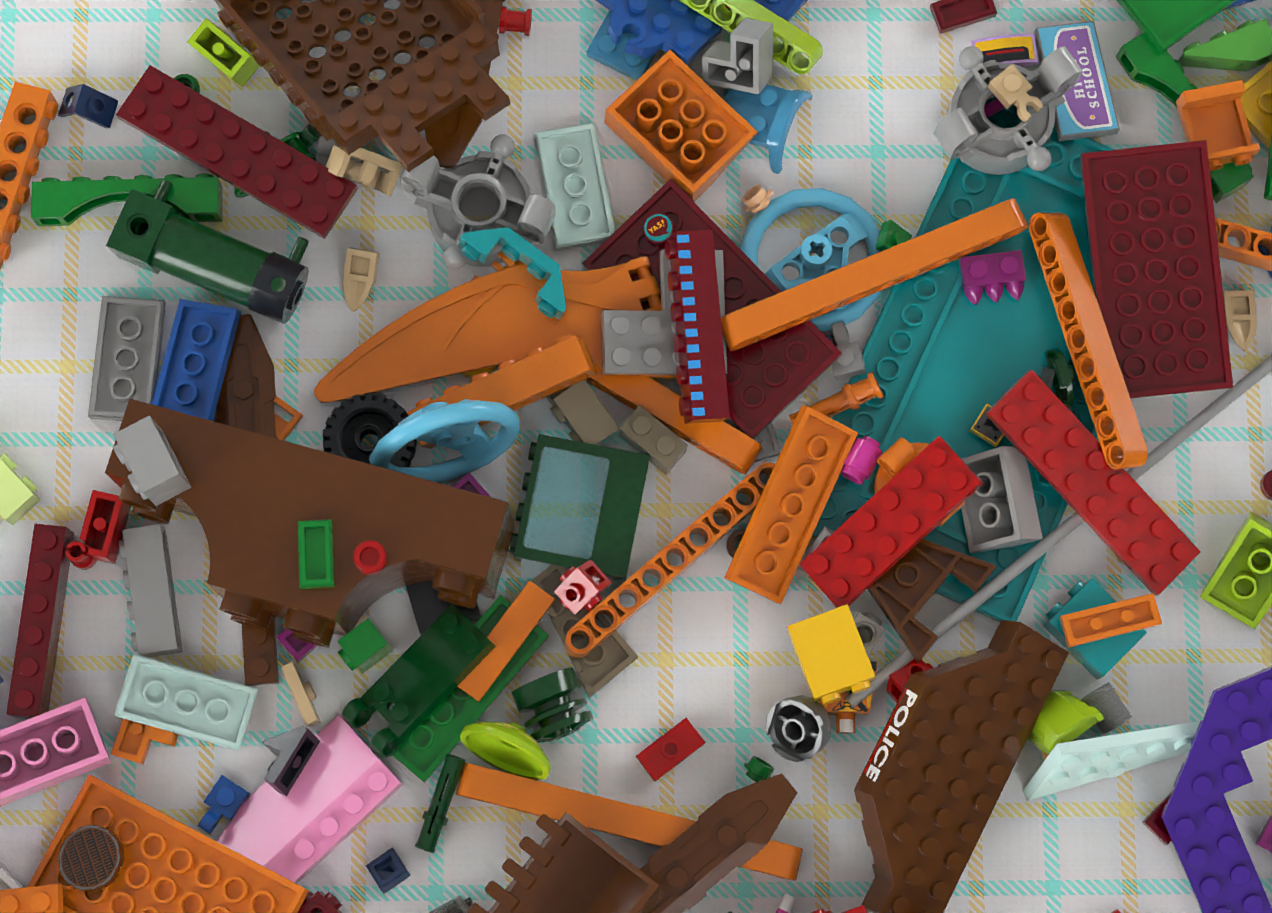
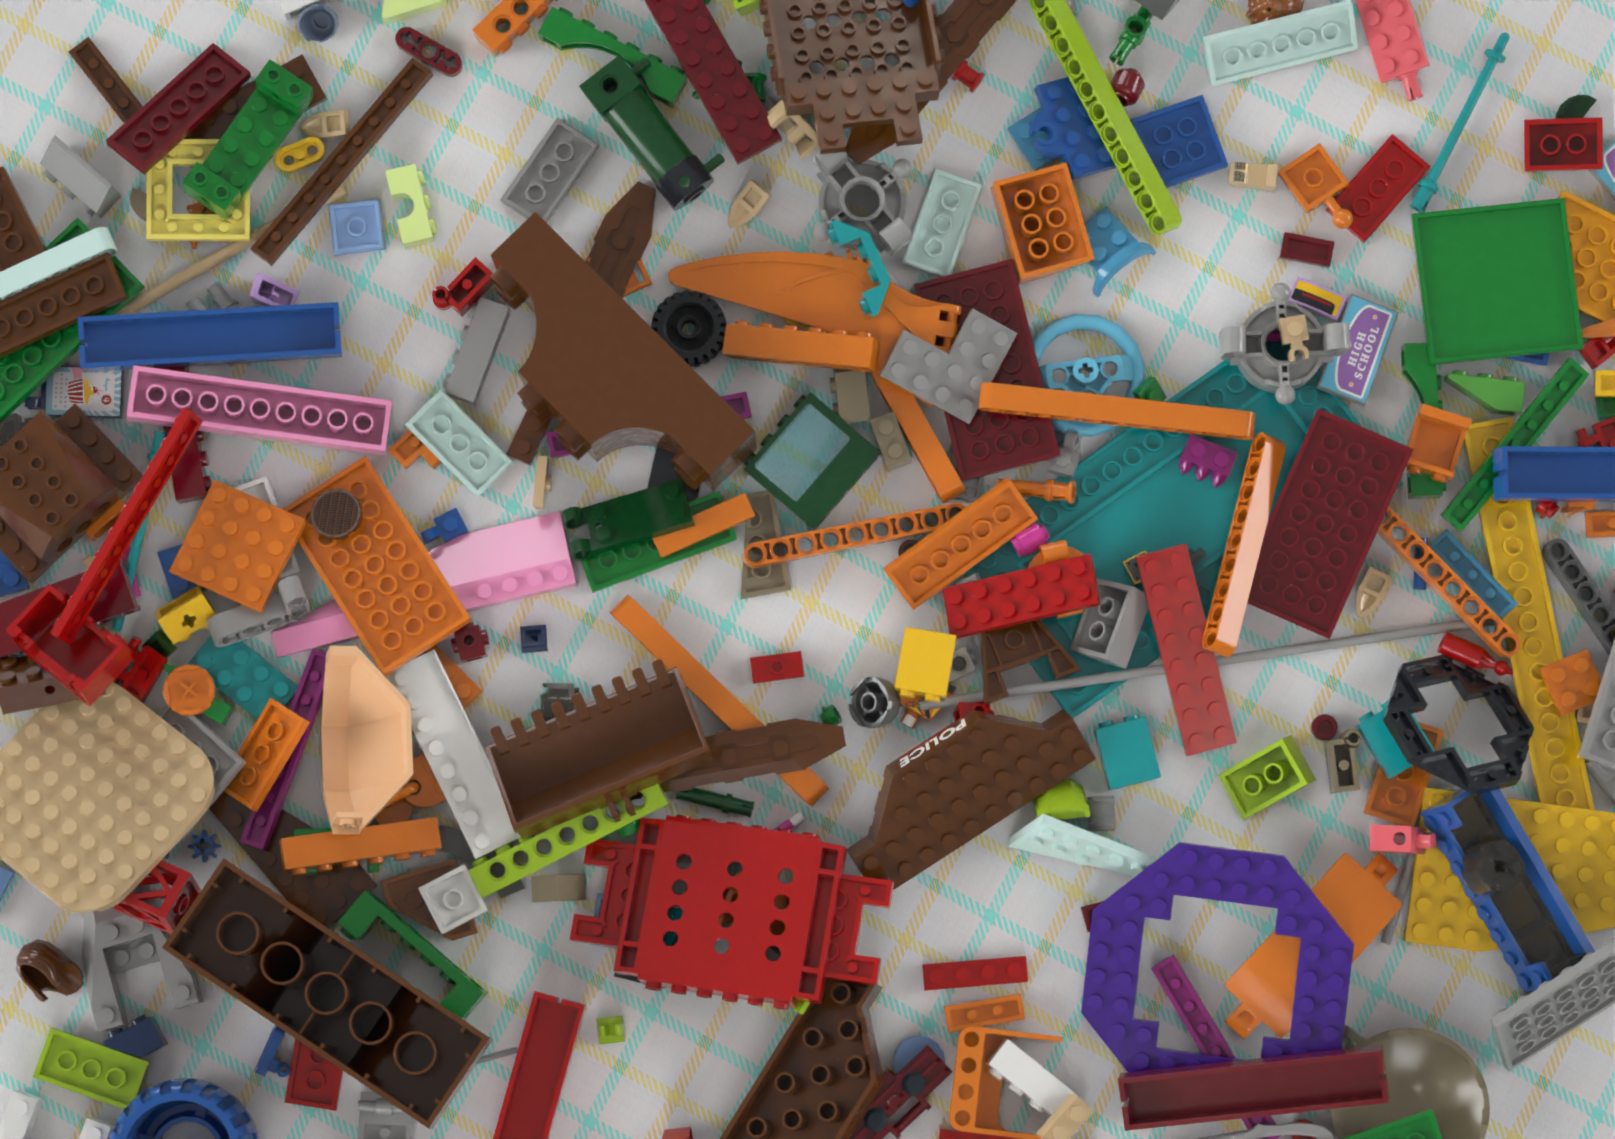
camera: 35 degrees right, 5 degrees up
dark red brick [6,524,74,719] -> none
light grey brick [113,415,192,506] -> none
blue plate [152,299,241,421] -> none
black slope [262,726,320,796] -> none
dark green hand [295,124,320,149] -> none
green tile [298,519,335,589] -> none
green brick [337,618,393,674] -> none
red tile [353,540,388,575] -> none
medium azure piece [369,399,520,483] -> none
dark green pin [415,754,466,853] -> none
lime dish [460,721,551,780] -> none
dark green wheel [511,667,593,743] -> none
brick [554,560,612,615] -> none
dark red tile [643,212,675,245] -> none
dark red brick [665,230,730,424] -> none
light grey brick [702,18,773,94] -> none
light nougat plate [742,185,773,213] -> none
dark green plate [1044,348,1075,408] -> none
orange plate [1059,593,1162,648] -> none

